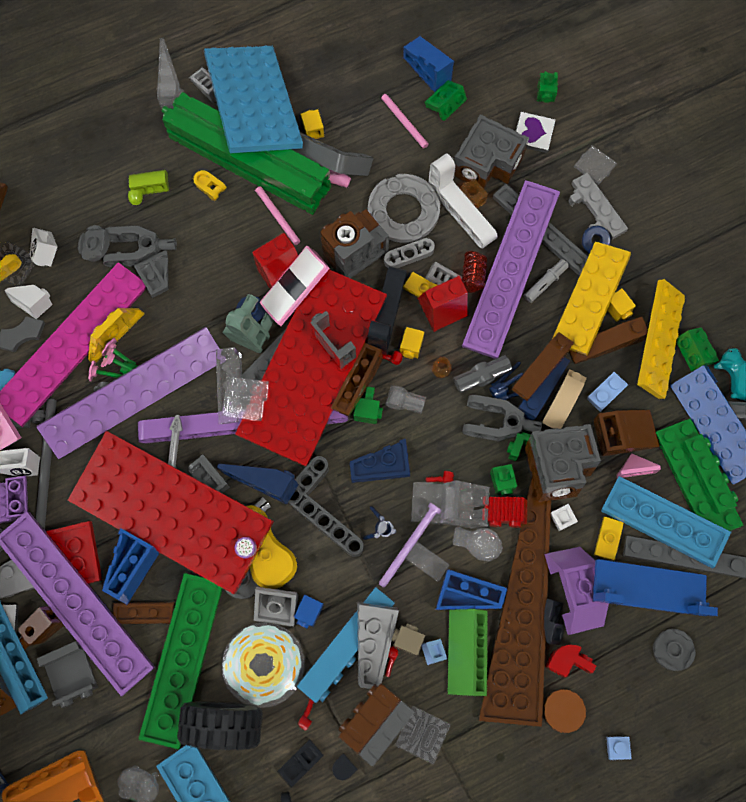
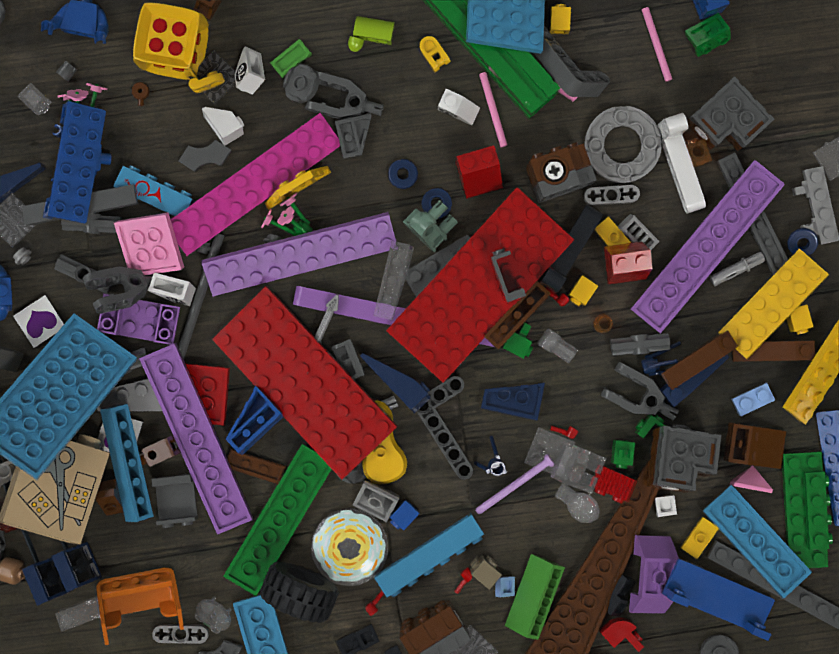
camera: 15 degrees right, 15 degrees up
clear slope [222,377,269,421] -> none
tile [235,537,257,558] -> none
slope [260,246,330,326] -> none
light grey wing [357,602,399,689] -> none
clear plate [405,542,449,582] -> none
blue wedge [435,570,507,610] -> none
clear red piece [462,251,487,293] -> none
tile [516,112,555,153] -> none
green brick [537,71,558,103] -> none
tan arch [542,369,586,429] -> none
none -> bright green tile [270,39,312,79]
none -> dark blue piece [388,159,418,189]
none -> white slope [438,89,480,125]

